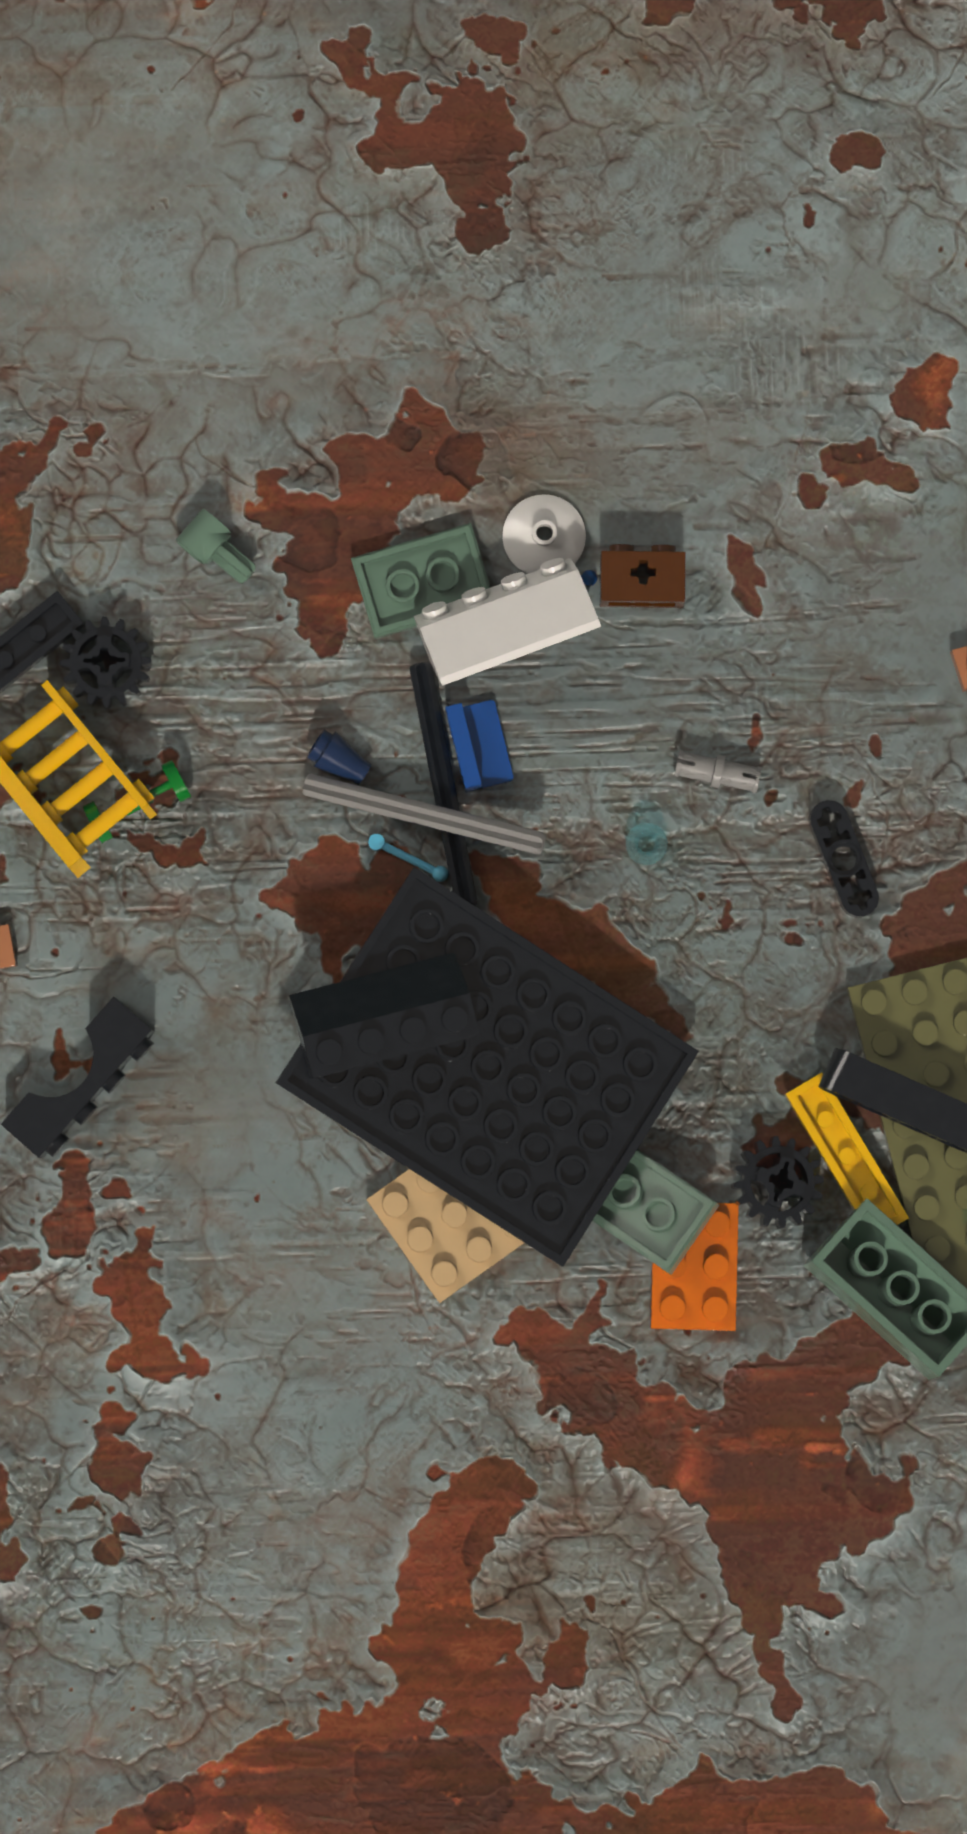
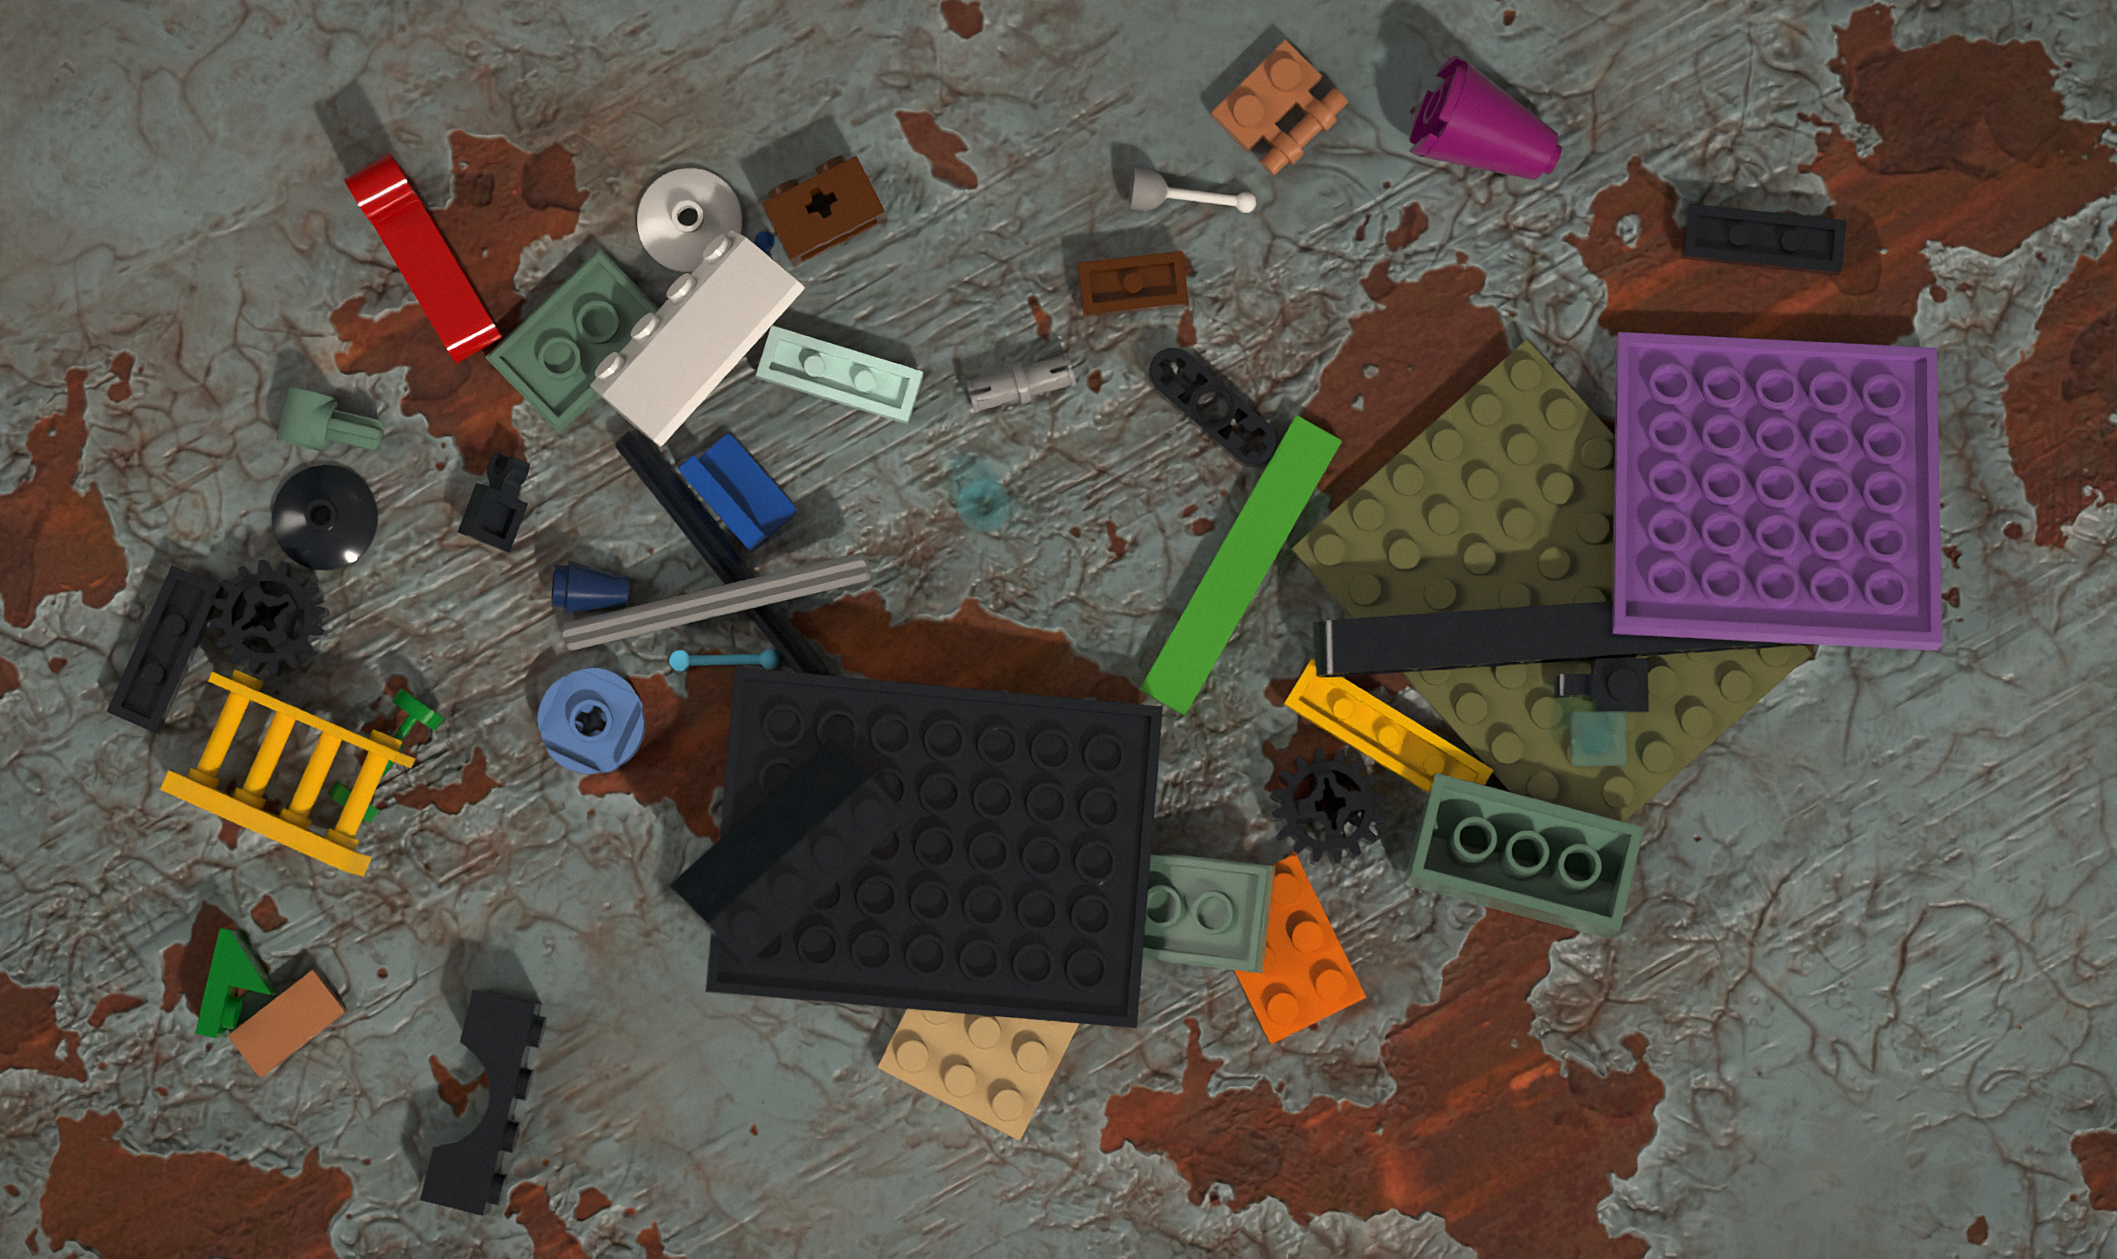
camera: 30 degrees left, 0 degrees up
none -> black dish [272,465,378,571]
none -> red beam [344,152,502,364]
none -> black plate [457,452,530,553]
none -> medium blue plate [537,668,646,775]
none -> light aqua plate [756,325,924,424]
none -> reddish brown plate [1078,251,1189,318]
none -> hinge [1128,167,1256,213]
none -> bright green tile [1139,415,1342,717]

